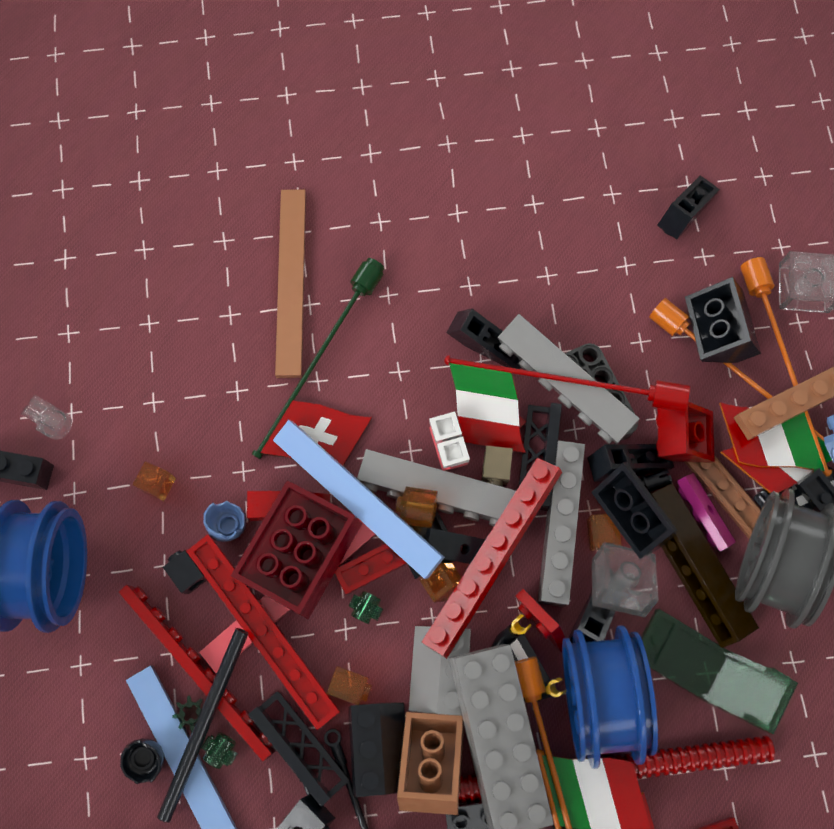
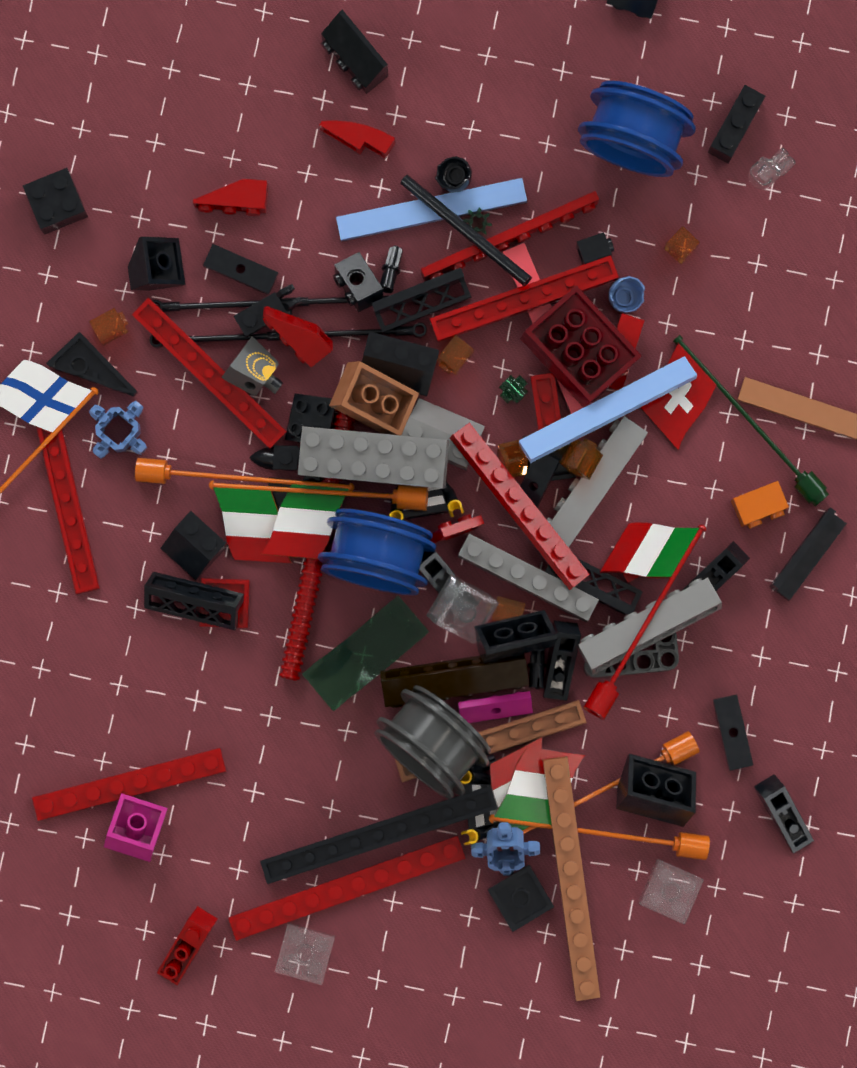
camera: 110 degrees right, 10 degrees up
clear green gear [201,732,238,769] -> none
white hips [429,412,470,471] -> none
dark tan brick [482,446,513,487] -> none
red slope [656,402,715,463] -> none
none -> black axle [380,246,403,293]
none -> black tile [713,694,754,771]
none -> orange brick [731,481,789,529]
none -> black fence [769,507,847,601]

